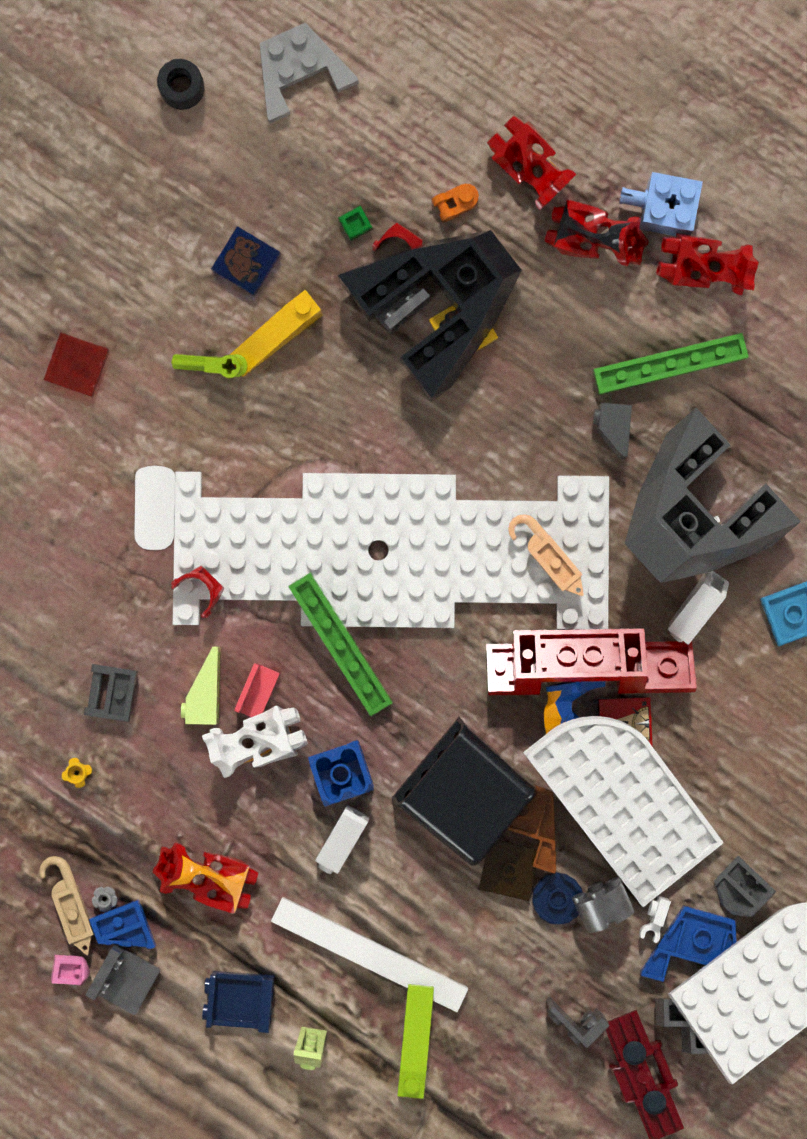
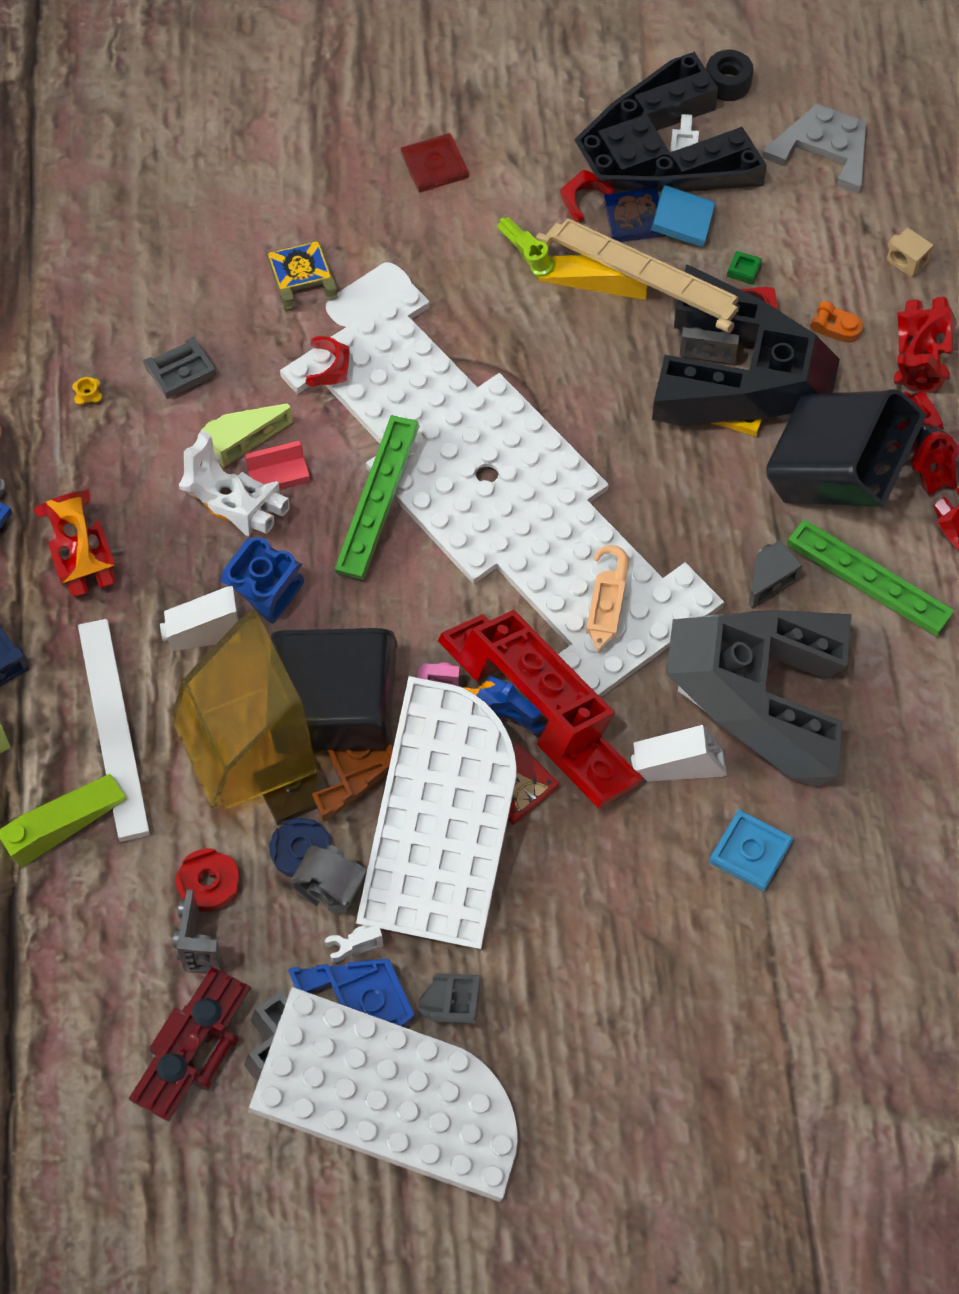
camera: 45 degrees right, 25 degrees down
none -> clear yellow windscreen [172,610,317,810]
none -> red plate [175,848,240,912]
none -> flag [266,240,337,310]
none -> bright pink plate [417,662,460,687]
none -> tan piece [535,218,738,333]
none -> red helmet [560,169,614,223]
none -> black piece [574,52,767,192]
none -> dark azure tile [651,185,715,247]
none -> white plate [670,114,699,152]
none -> black piece [766,389,927,508]
none -> tan brick [887,227,934,278]

